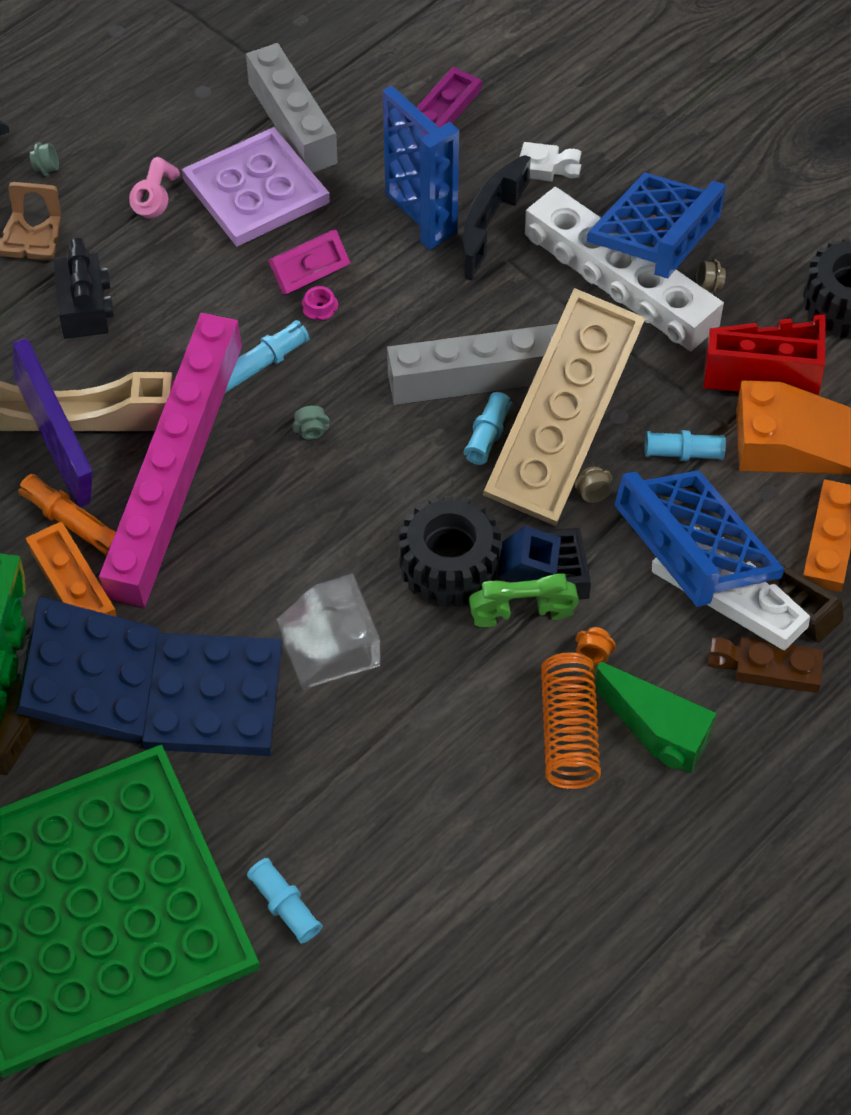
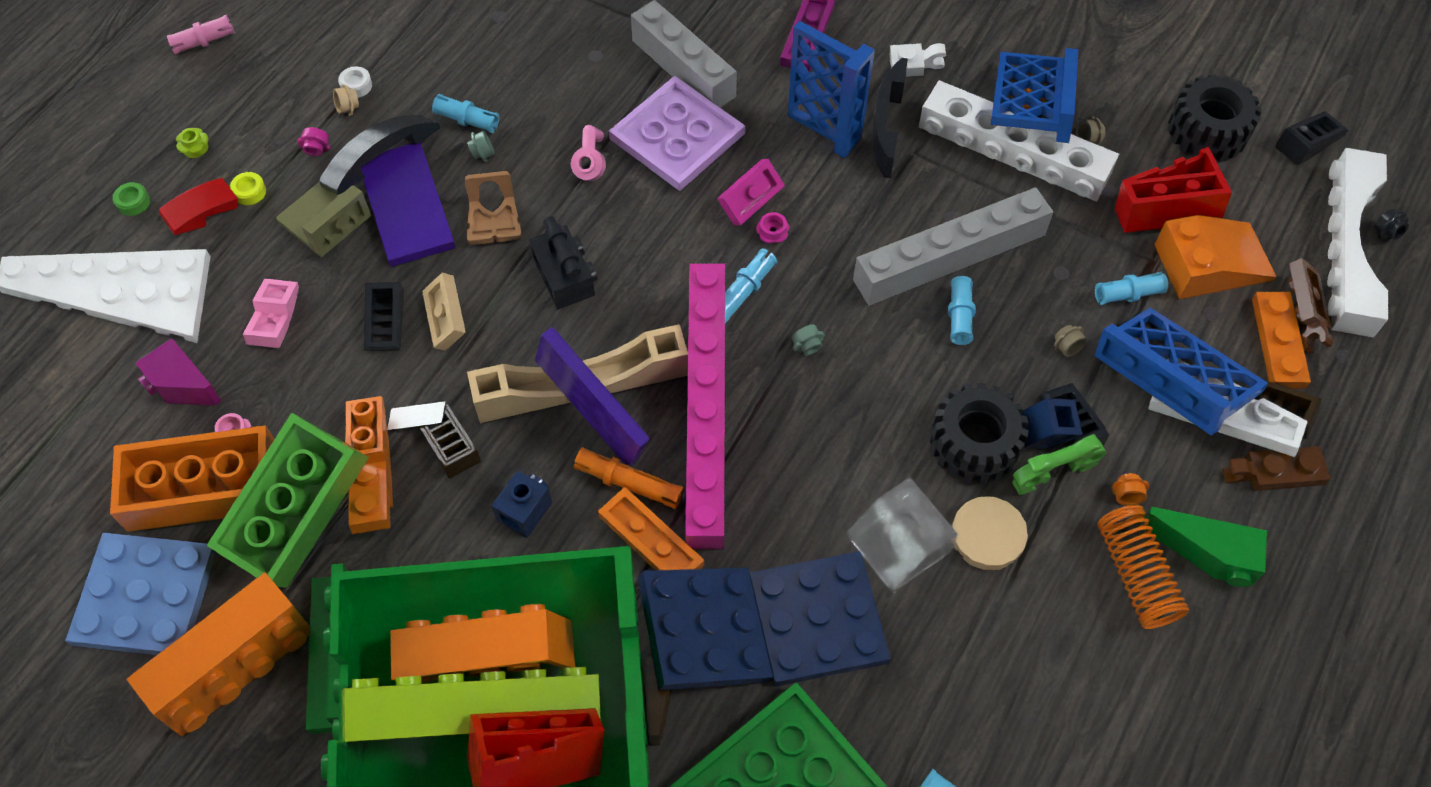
camera: 15 degrees left, 5 degrees up
tan plate [483,288,645,526] -> none
none -> medium azure pin [432,94,499,133]
none -> tan tile [951,497,1028,570]

